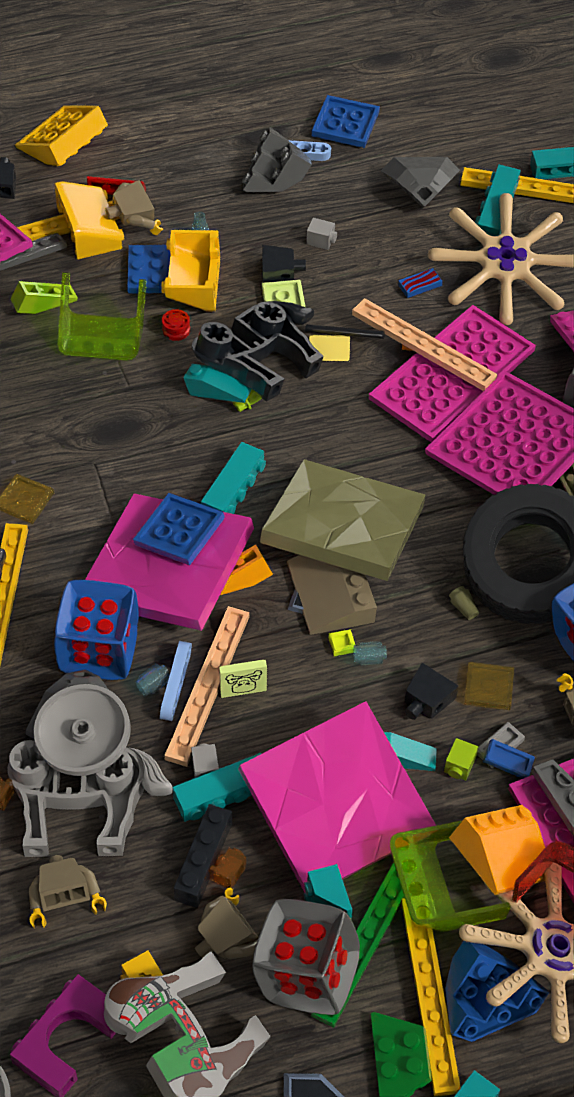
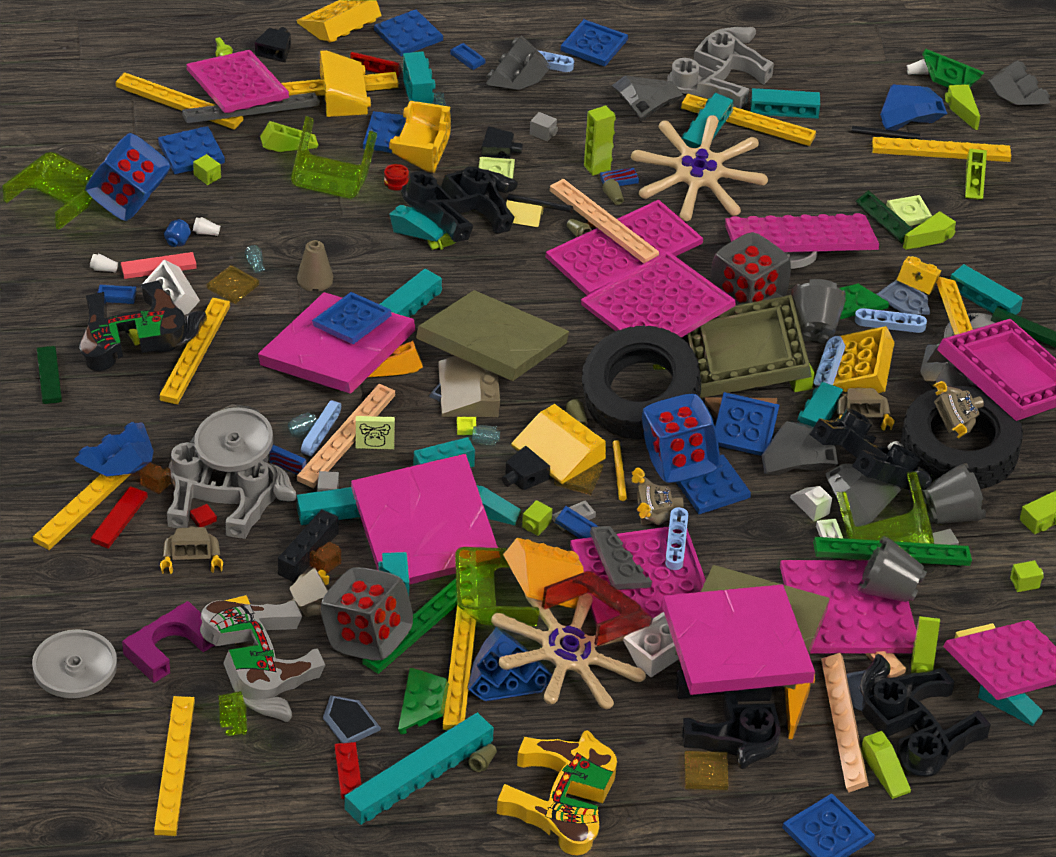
camera: 10 degrees right, 10 degrees down
blue piece [54,580,139,680] -> none
dark tan torso [105,180,163,235] -> none
none -> red tile [190,504,217,527]
none -> clear light blue cone [245,245,264,273]
none -> blue tile [270,445,306,475]
none -> dark tan cone [297,240,333,291]
none -> blue plate [374,9,443,56]
none -> teal brick [403,51,435,104]
none -> teal brick [413,437,475,467]
none -> blue tile [451,43,485,70]
none -> yellow slope [511,404,606,484]
none -> olive cone [567,219,592,237]
none -> lime brick [584,106,616,176]
none -> olive cone [603,179,624,205]
none -> yellow bar [612,440,627,501]
none -> light grey animal [667,27,774,109]

